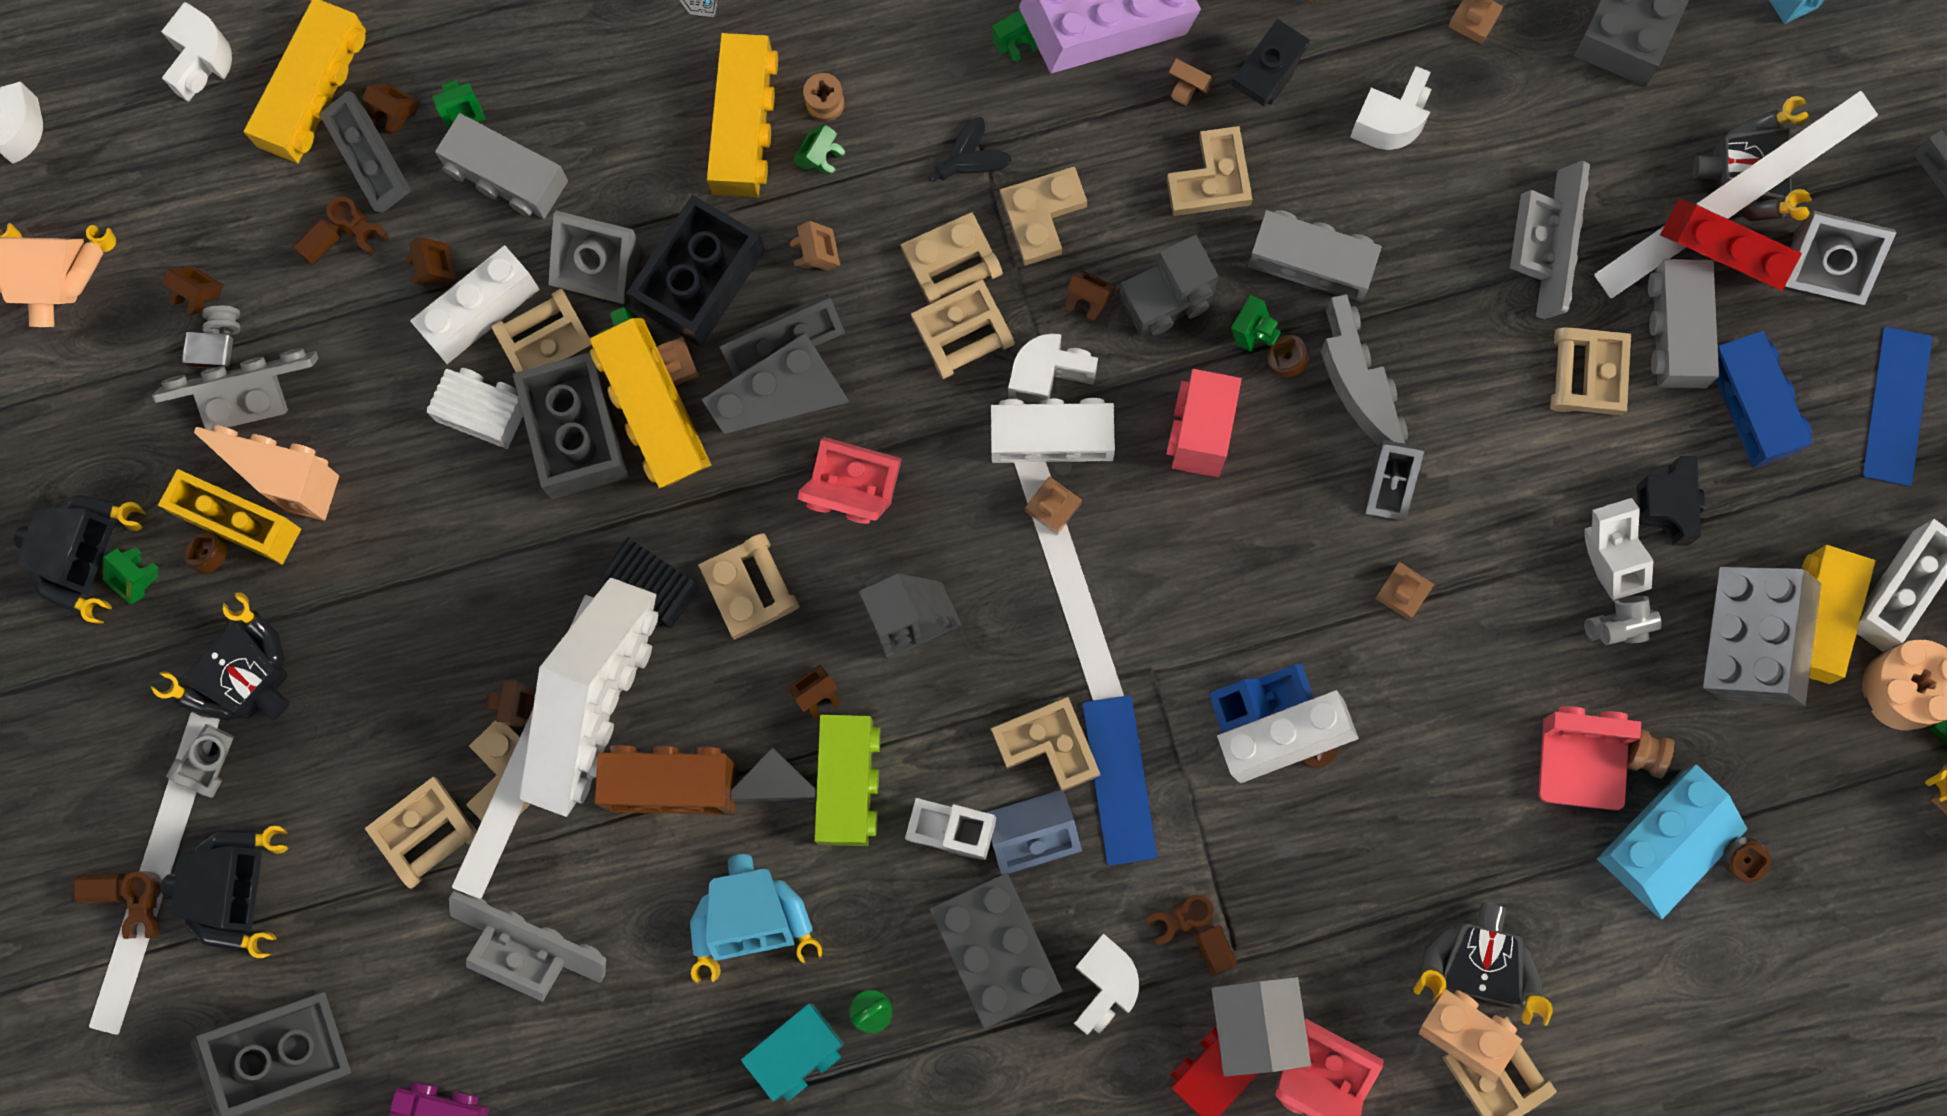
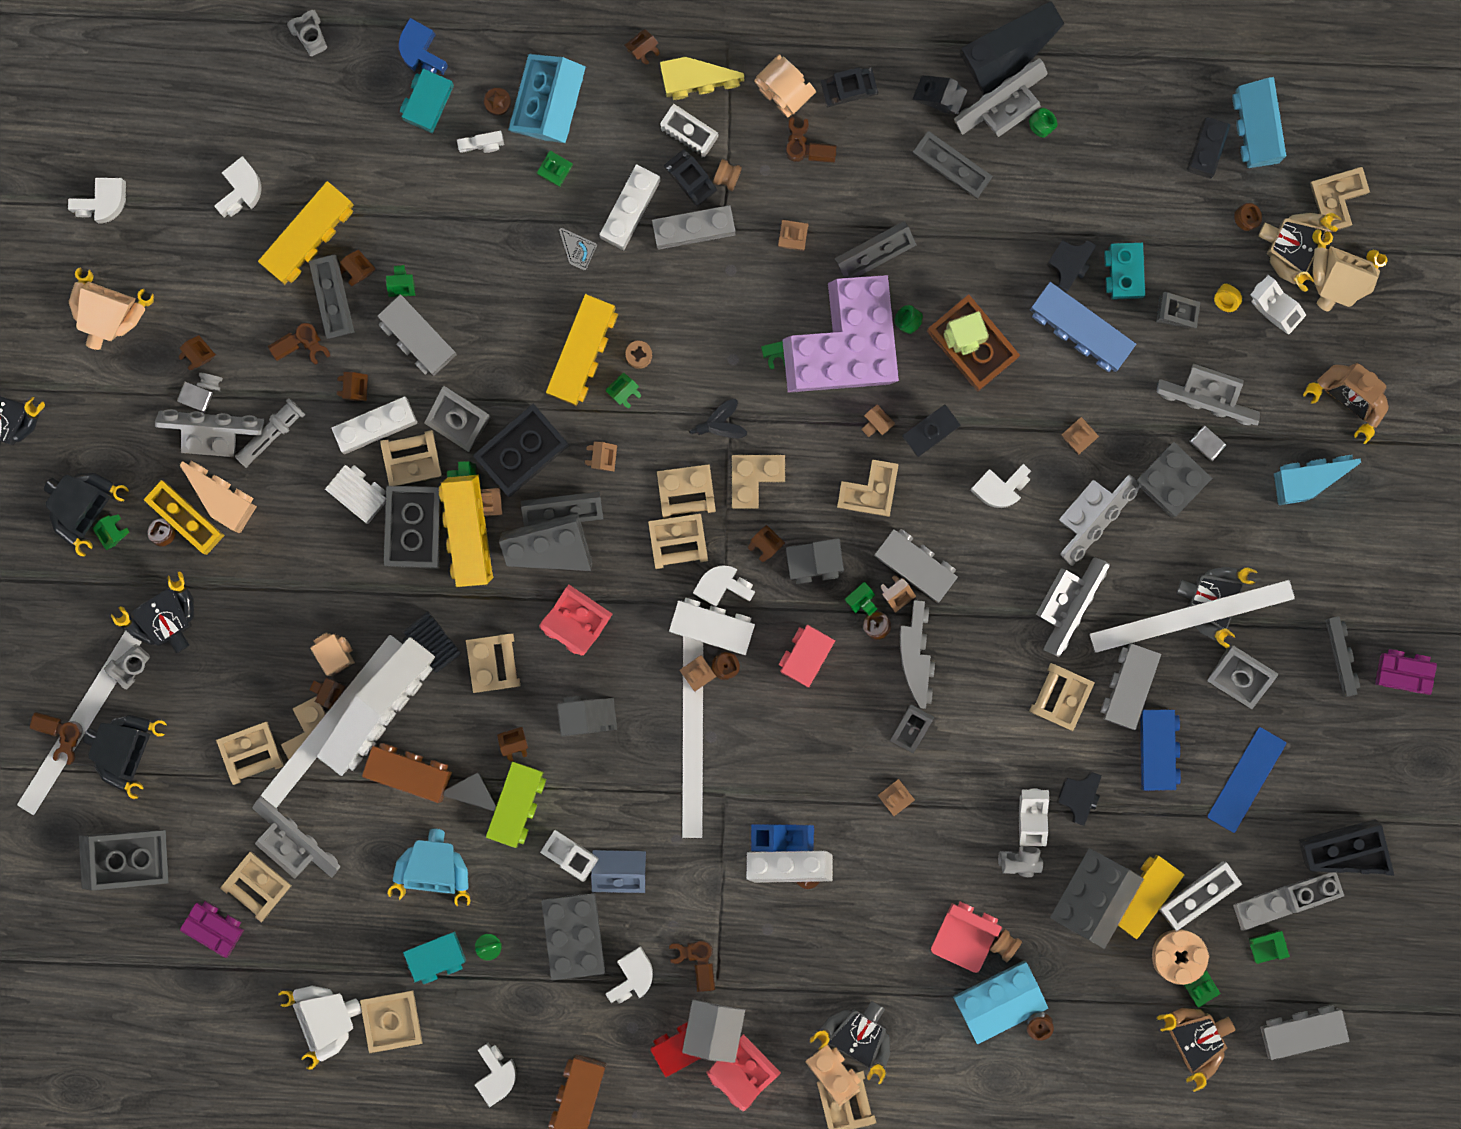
camera: 15 degrees right, 10 degrees up
tan plate [991,697,1100,792] -> none
blue sticker [1083,695,1157,865] -> none
red brick [1660,198,1802,291] -> none
none -> tan plate [220,852,292,922]
none -> light grey pin [235,398,305,468]
none -> light nougat brick [311,633,355,676]
none -> reddish brown tile [712,652,740,680]
none -> medium nougat tile [881,576,916,612]
none -> light grey bracket [1059,474,1140,566]

